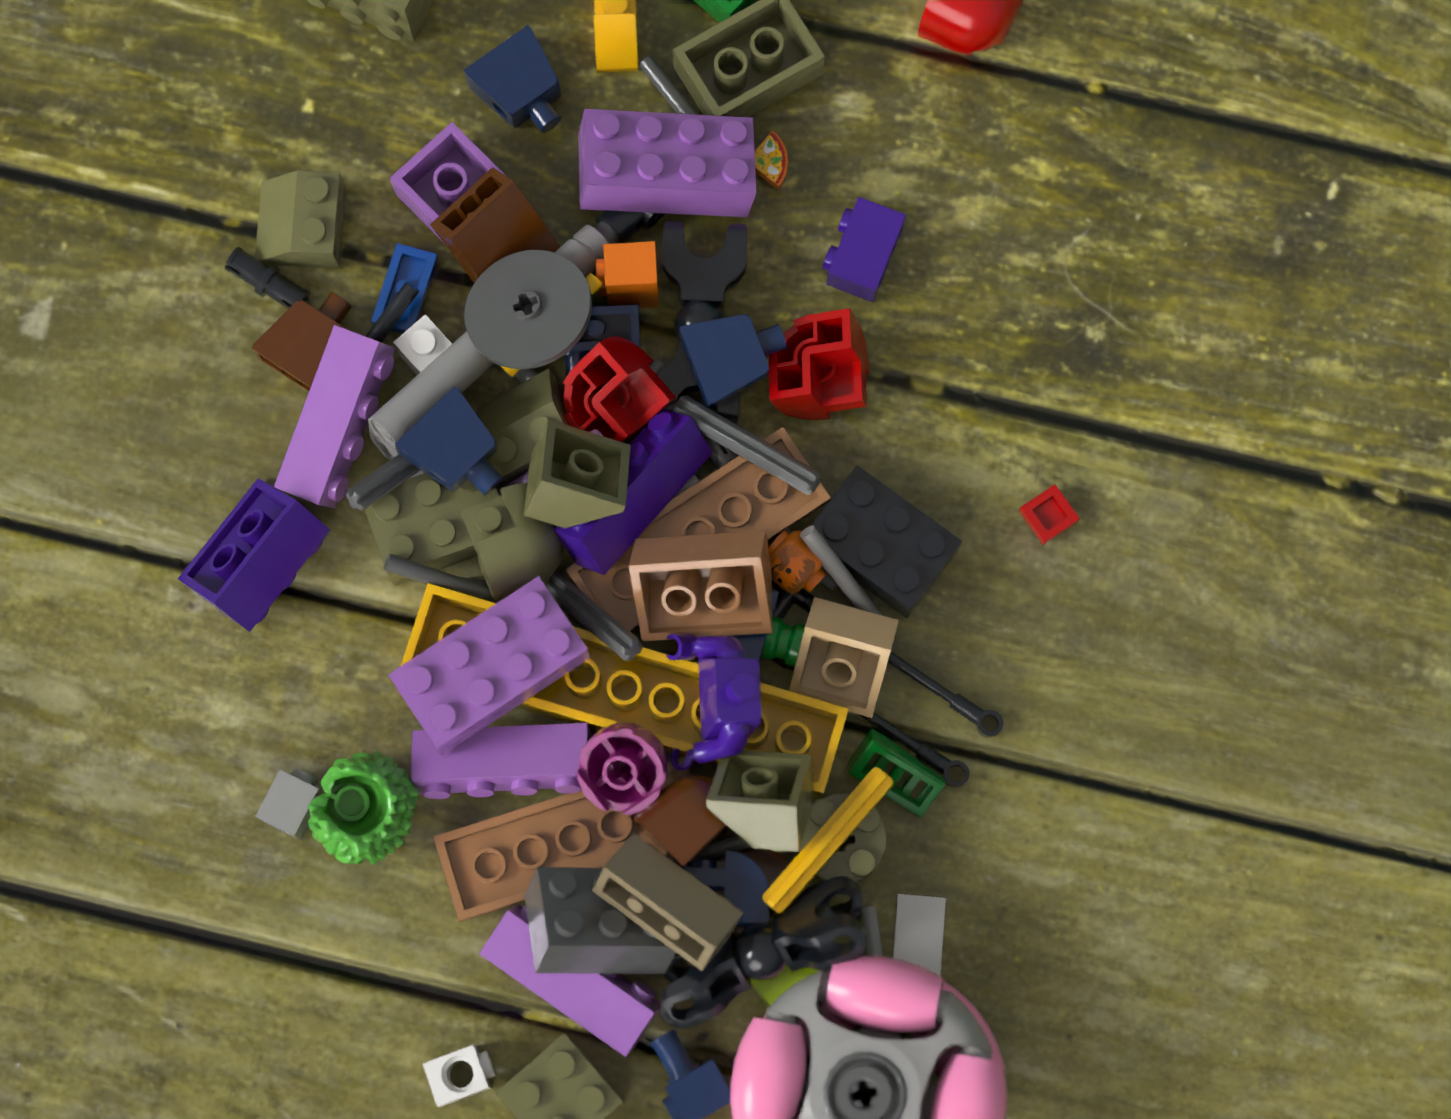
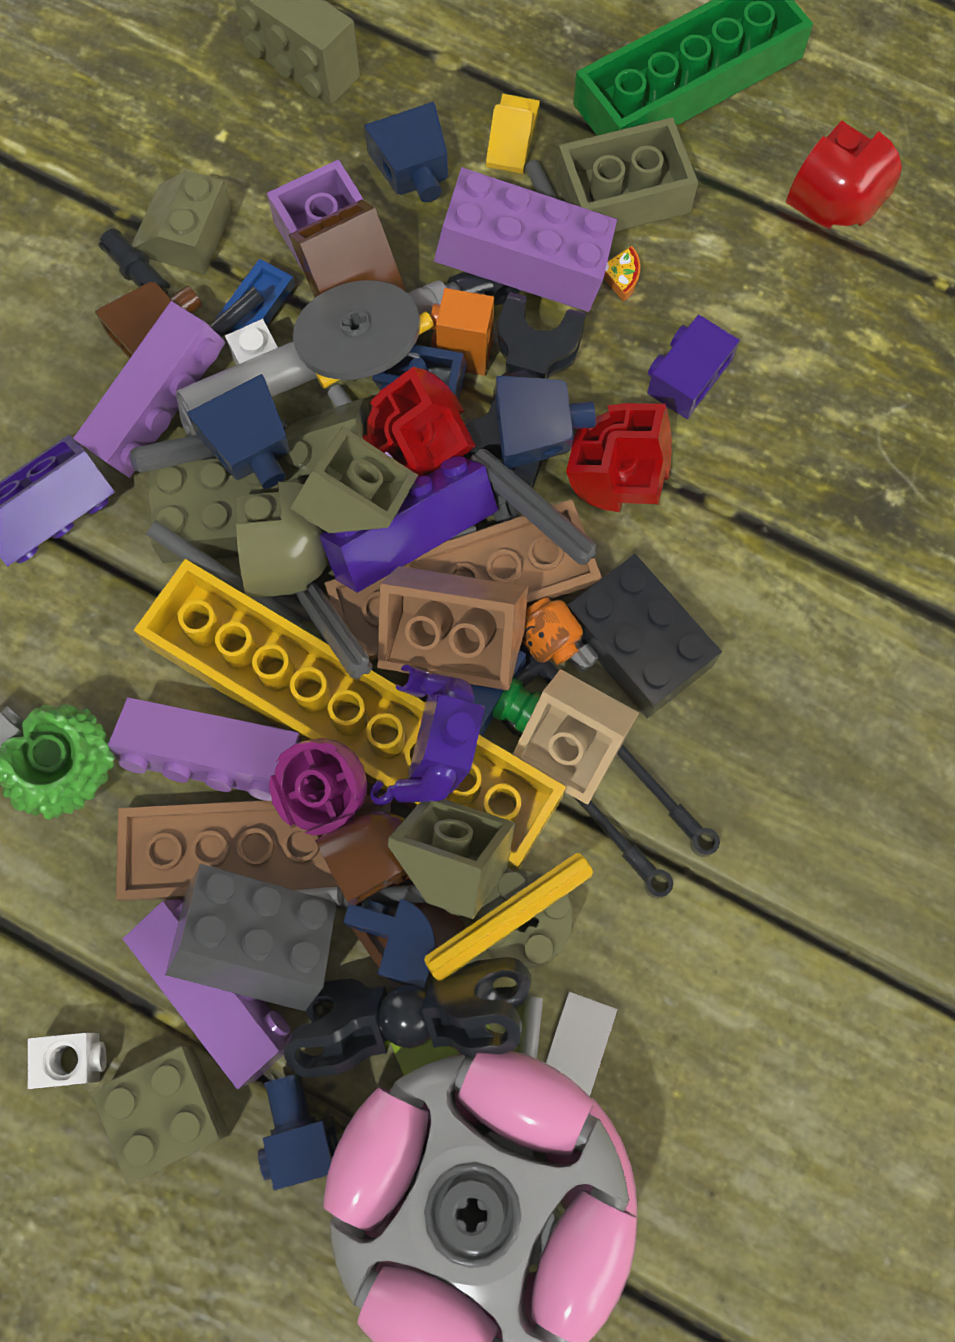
camera: 15 degrees right, 5 degrees down
medium lavender brick [388,576,590,755] -> none
dark tan brick [593,833,743,971] -> none
light grey bar [800,526,883,616] -> none
green slope [848,729,946,818] -> none
red plate [1018,484,1080,545] -> none

